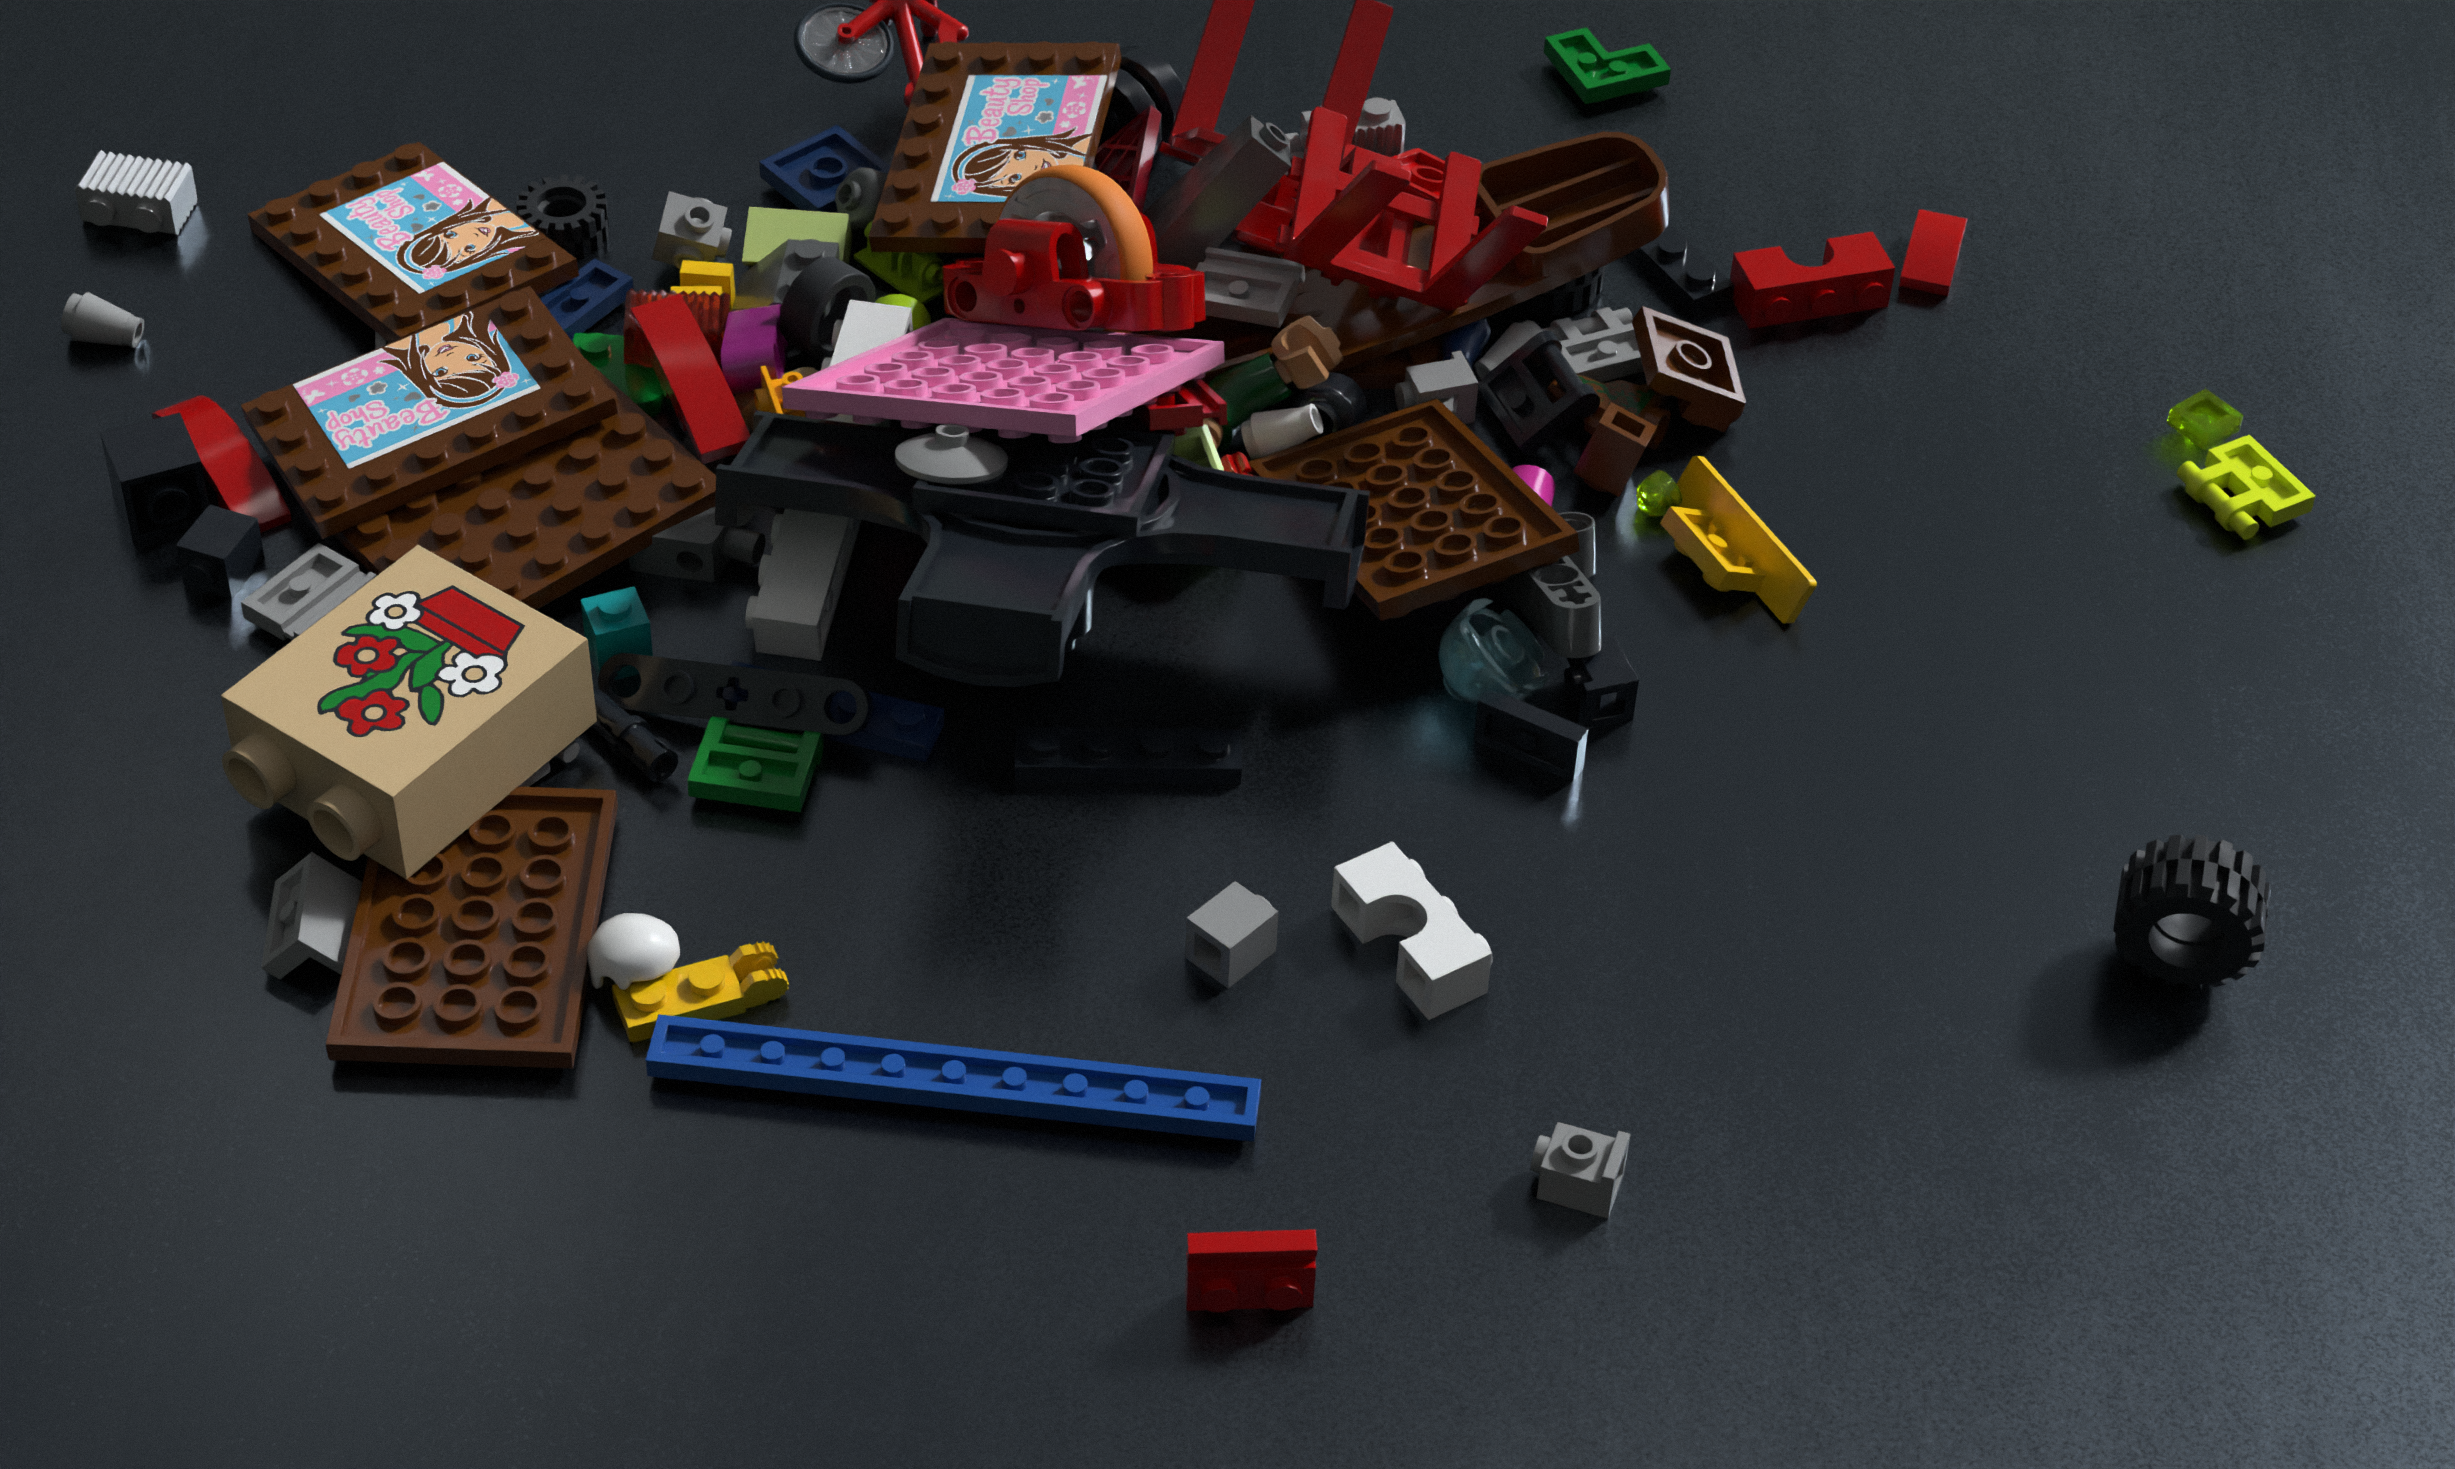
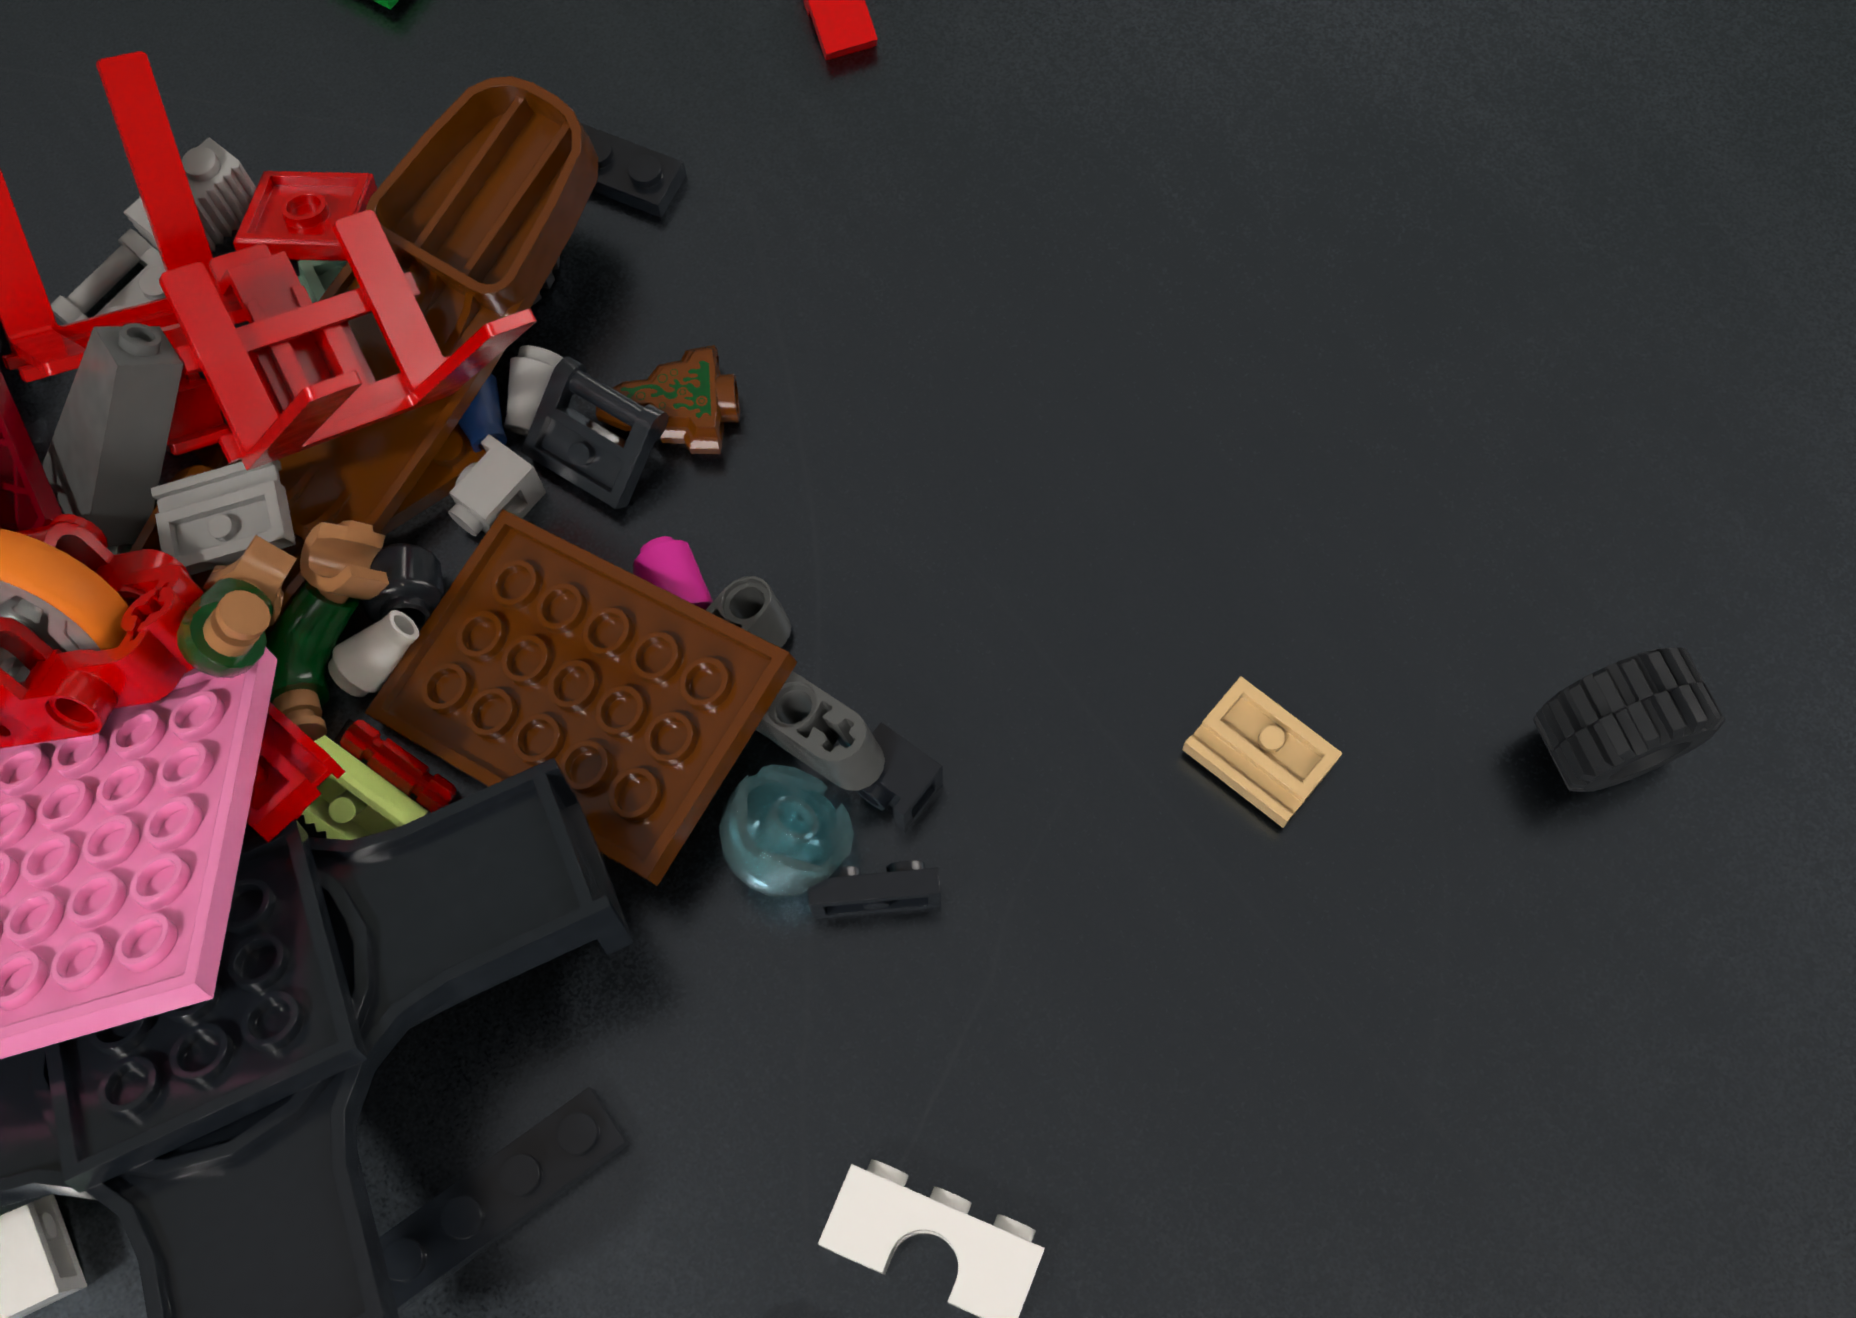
camera: 30 degrees left, 25 degrees up
light grey dish [895,424,1008,484] -> none
light grey plate [1542,307,1644,382] -> none
reddish brown brick [1573,402,1657,497] -> none
reddish brown plate [1632,306,1746,432] -> none
clear neon green hinge [1636,470,1682,517] -> none
yellow bracket [1660,456,1817,624] -> none
red arch [1730,232,1895,329] -> none
clear neon green plate [2167,388,2244,450] -> none
neon yellow plate [2177,435,2316,540] -> none
none -> medium nougat piece [177,535,297,678]
none -> tan plate [1182,676,1342,828]

